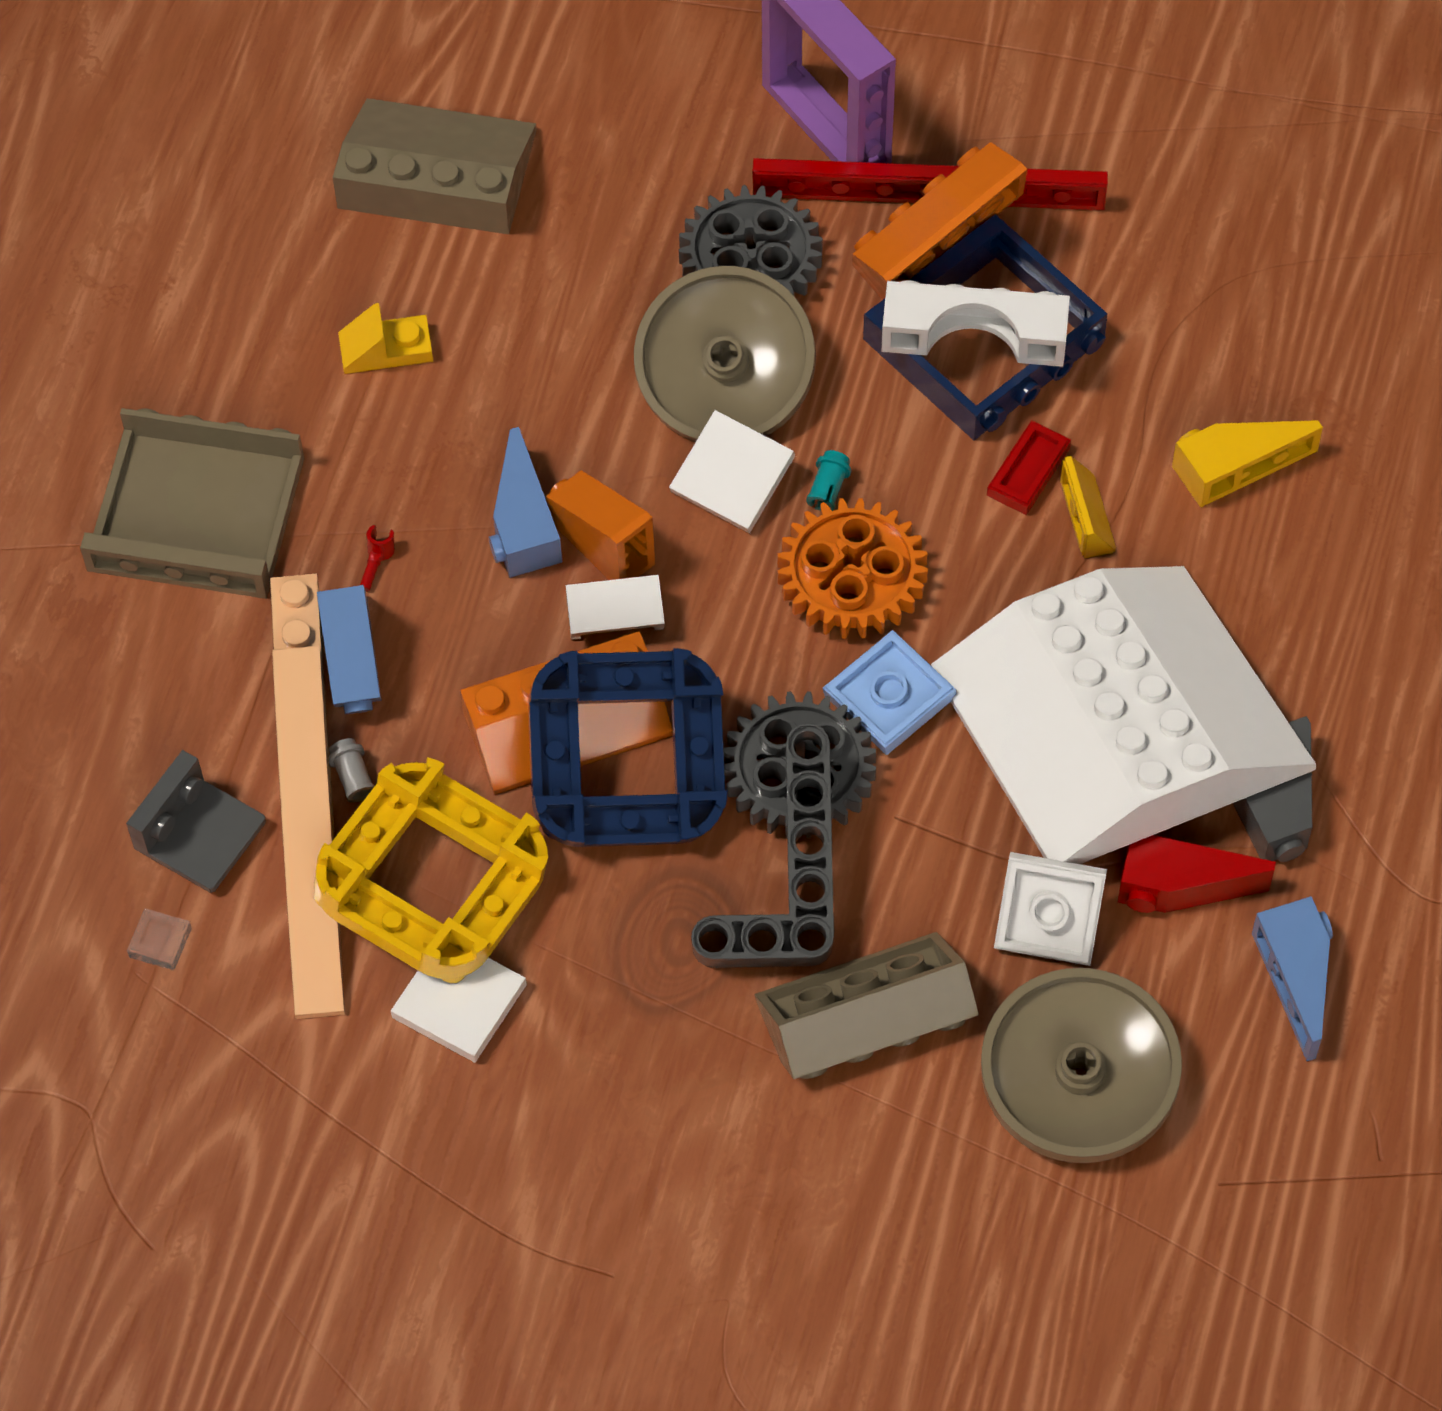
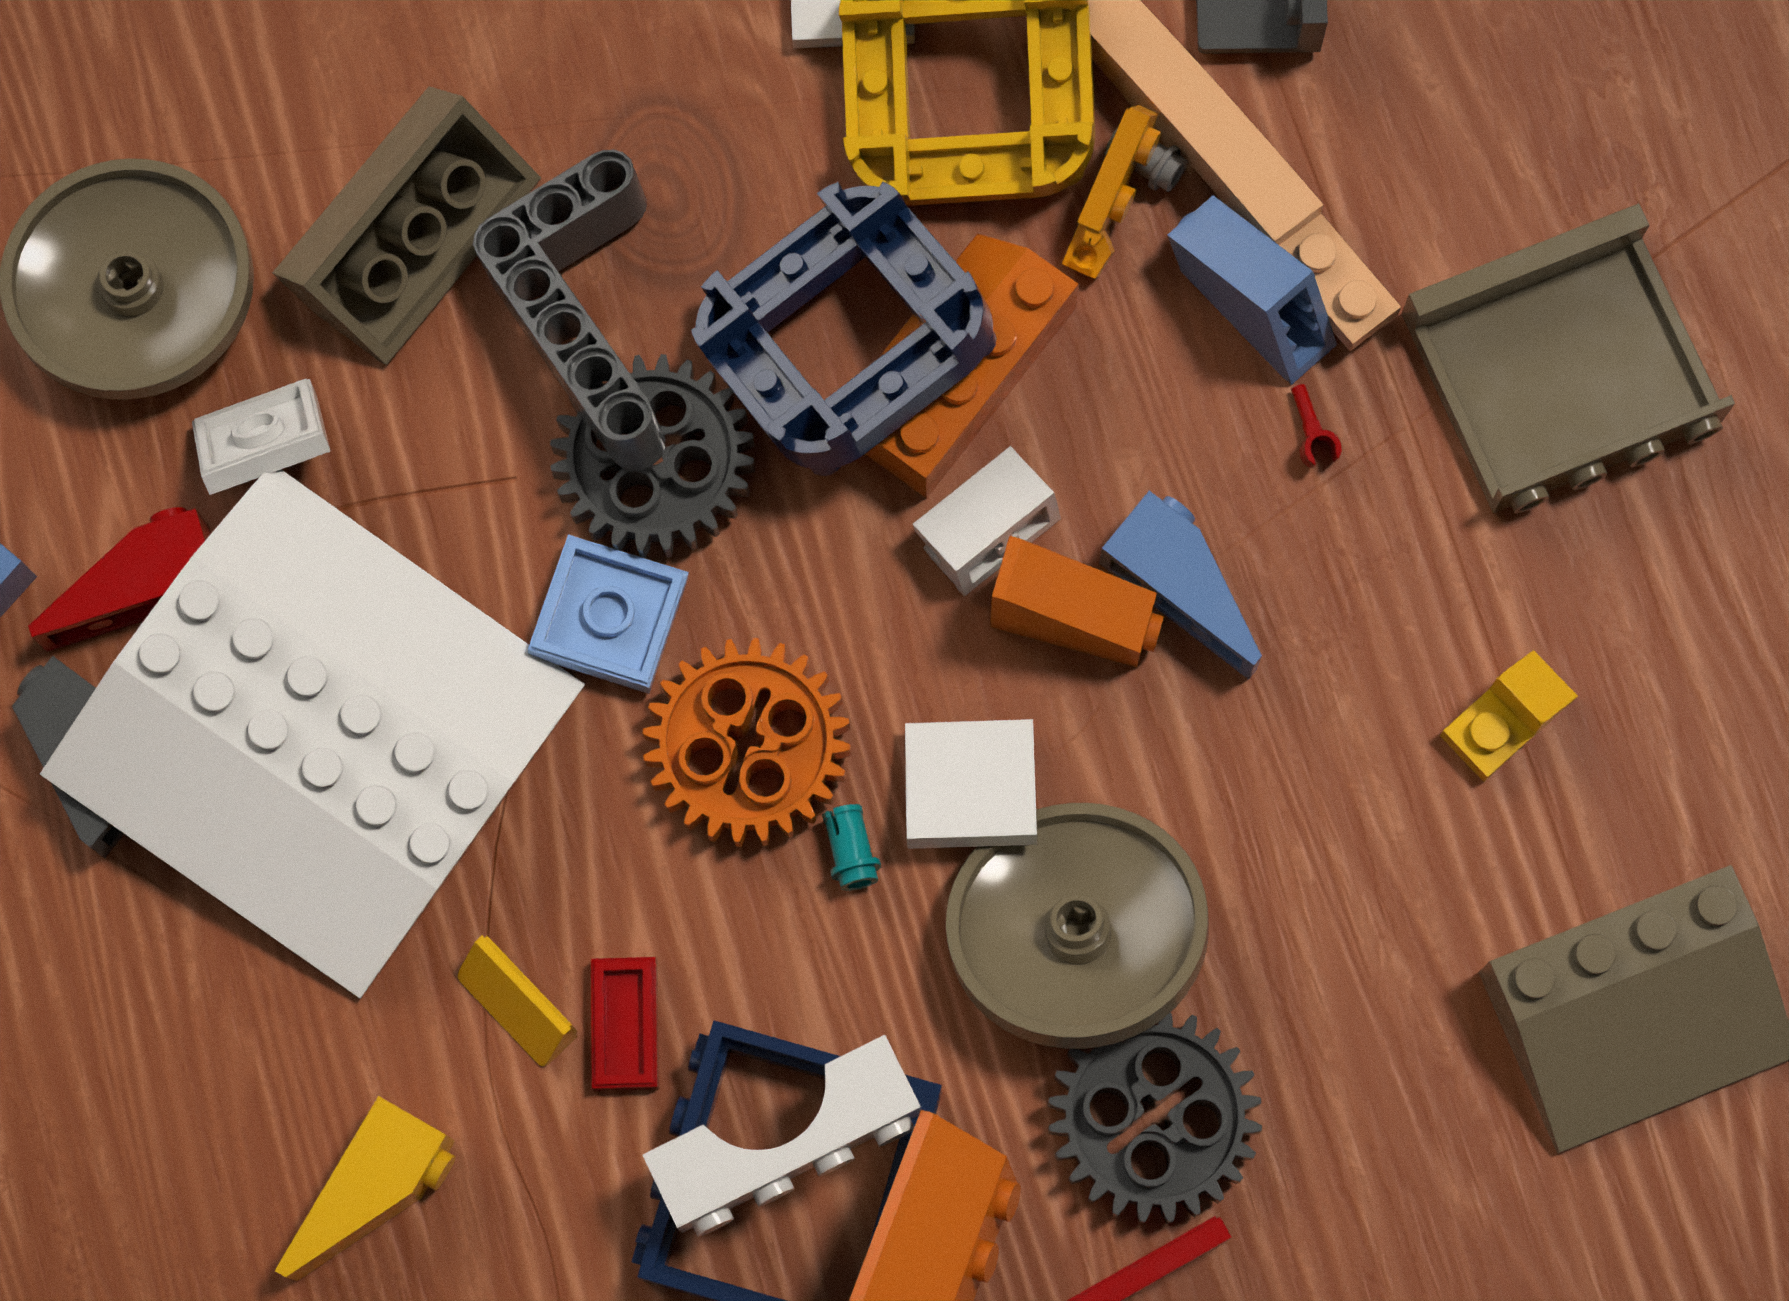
camera: 150 degrees right, 15 degrees up
none -> light orange hinge [1062,105,1161,279]

